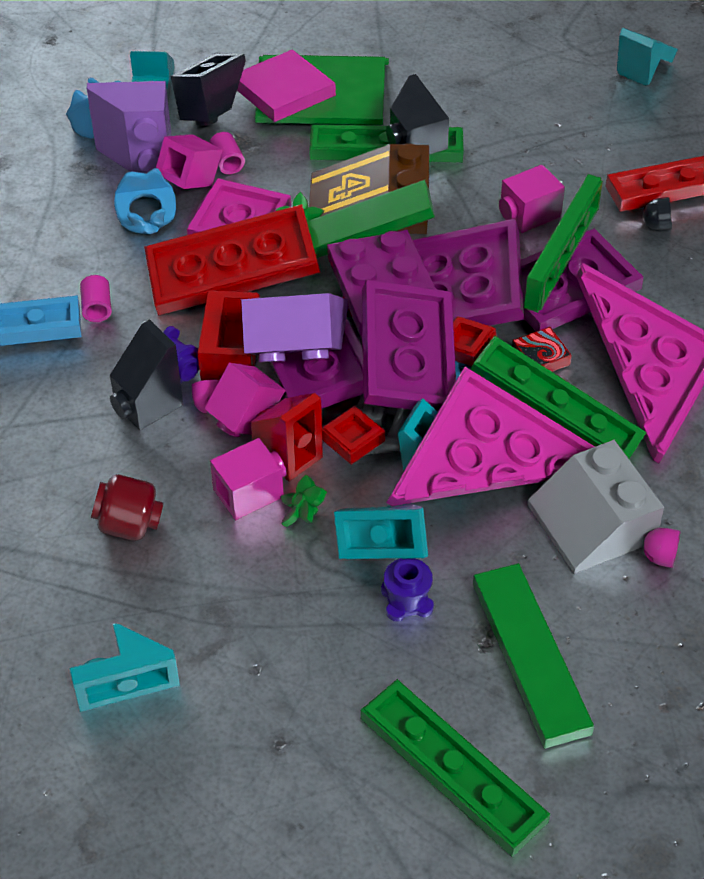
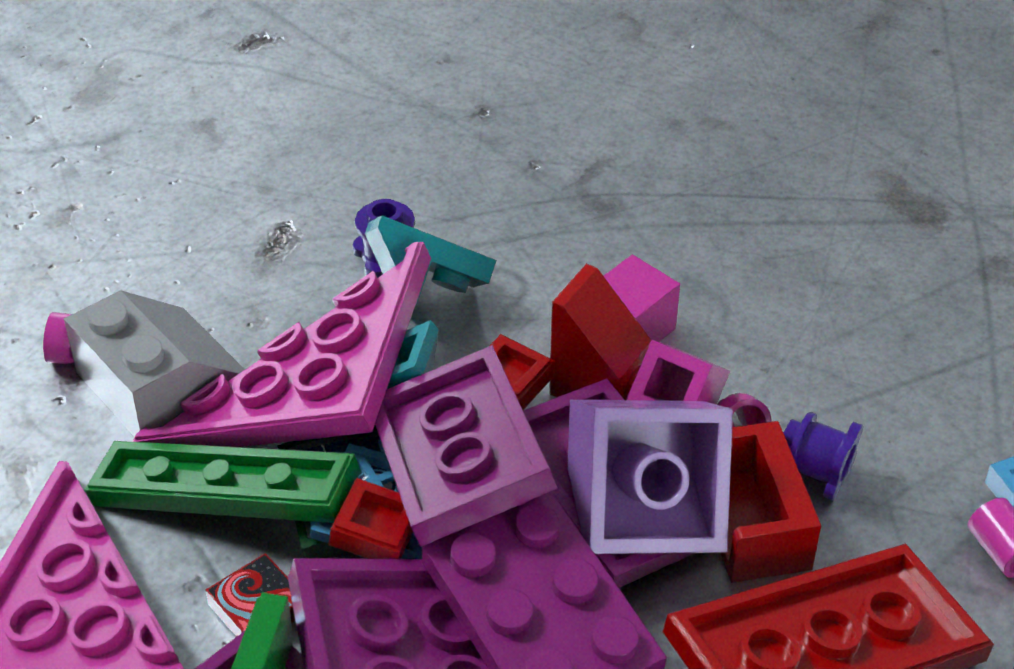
camera: 165 degrees right, 5 degrees down
teal slope [70,623,180,712] -> none
dark red head [91,474,164,541] -> none
black slope [110,319,183,430] -> none
green plant [281,475,327,527] -> none
green tile [360,679,550,857] -> none
green tile [473,563,594,749] -> none

